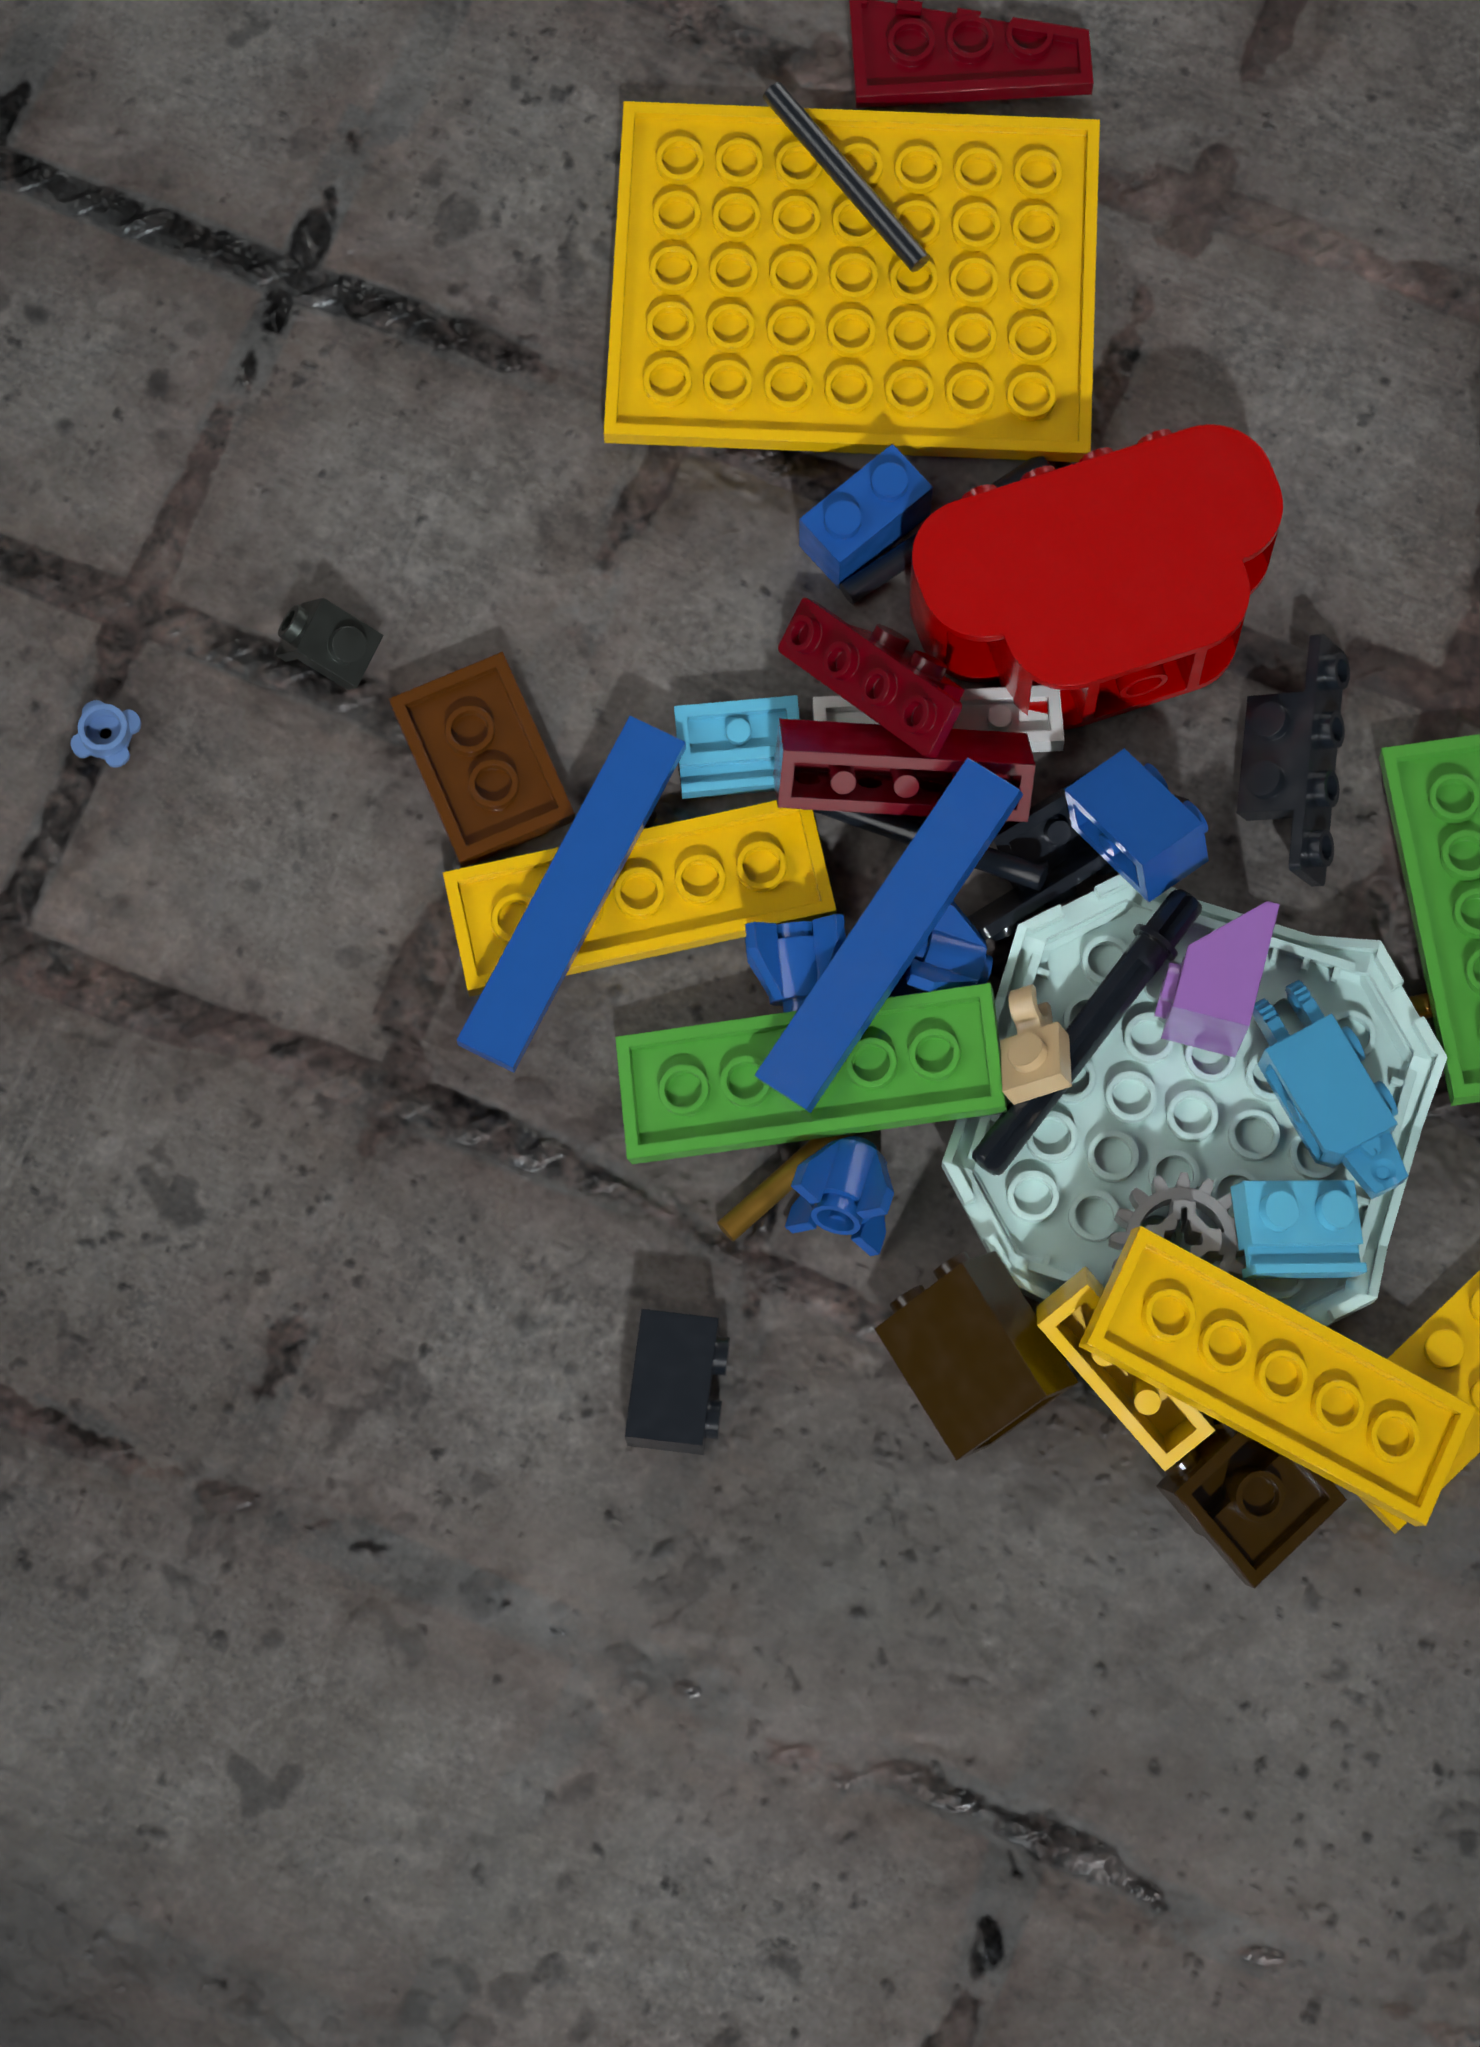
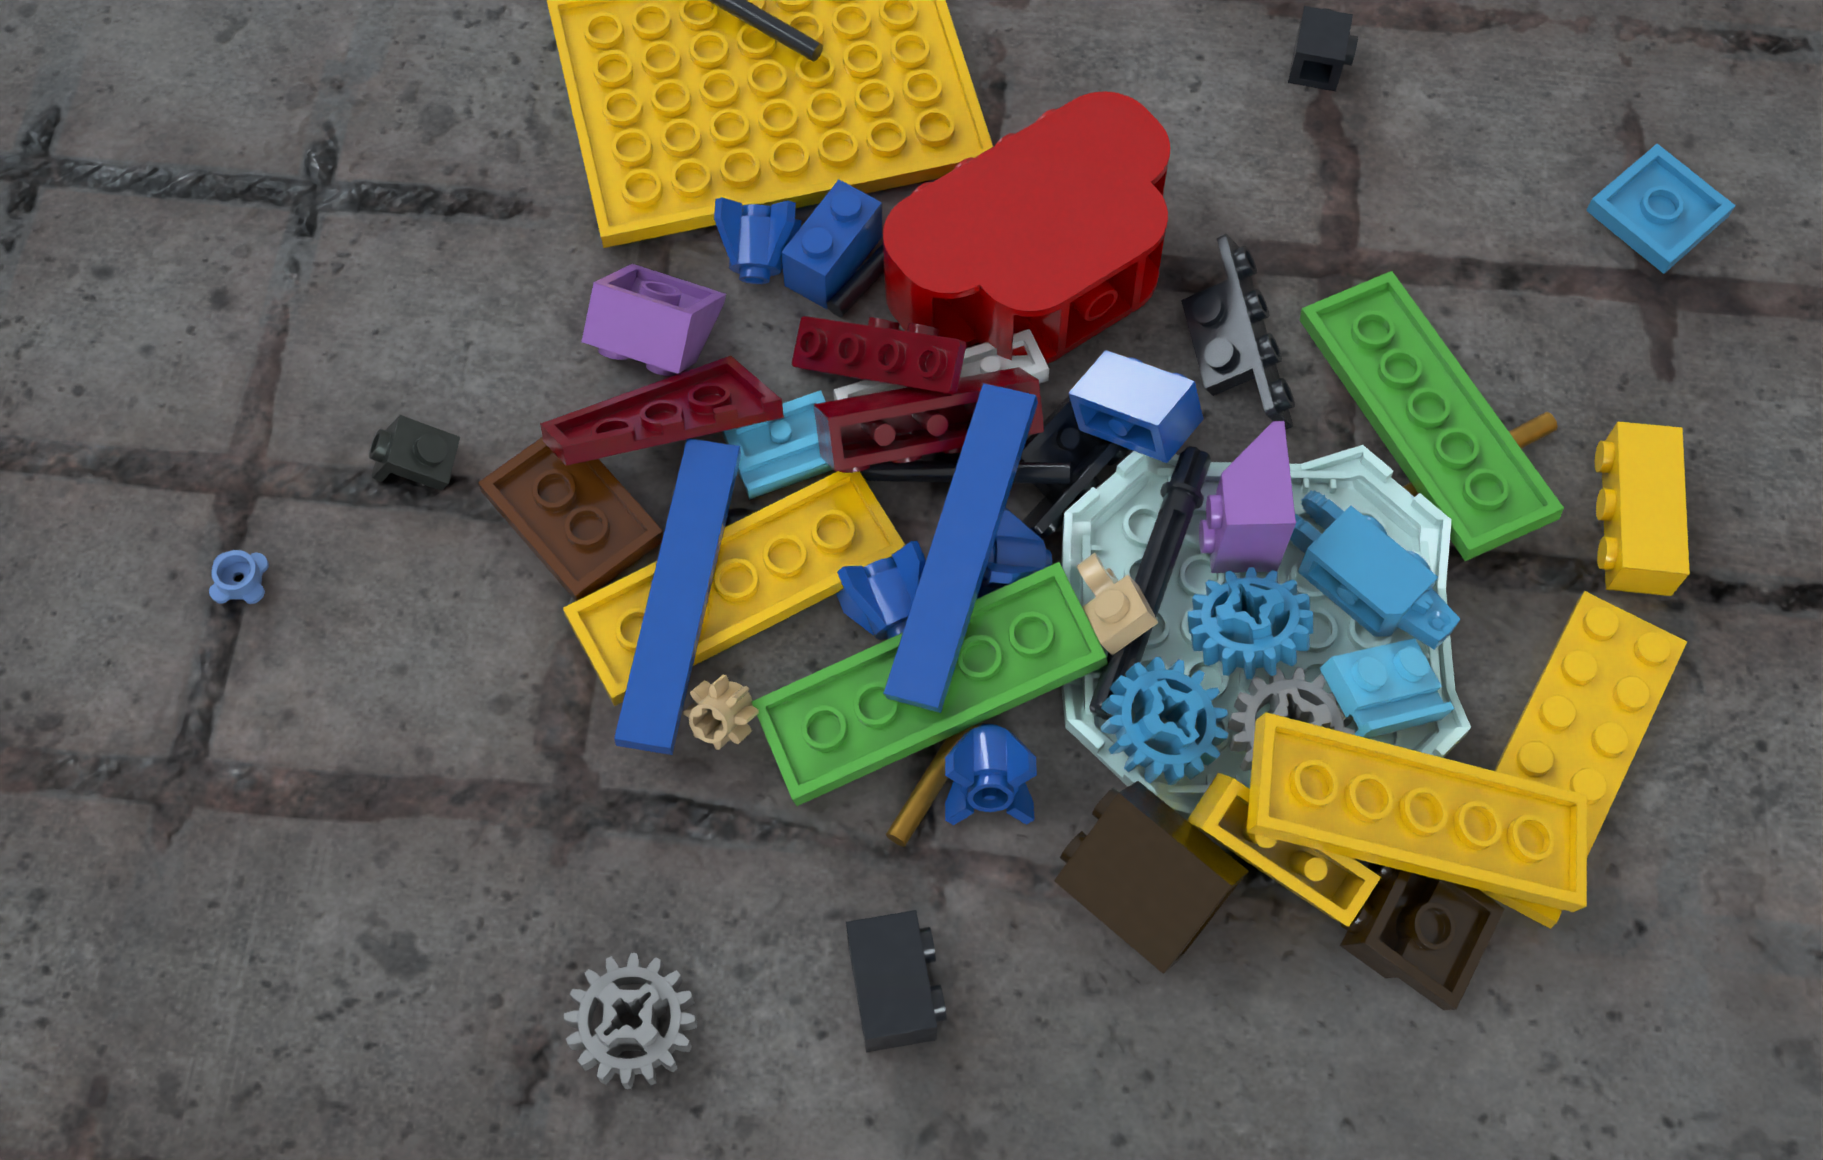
camera: 20 degrees left, 10 degrees down
none -> dark red wing [540,355,784,466]
none -> light grey gear [564,953,697,1089]
none -> medium lavender slope [582,264,726,376]
none -> tan gear [683,674,759,750]
none -> blue brick [714,197,802,284]
none -> dark azure gear [1101,657,1228,785]
none -> dark azure gear [1188,567,1313,679]

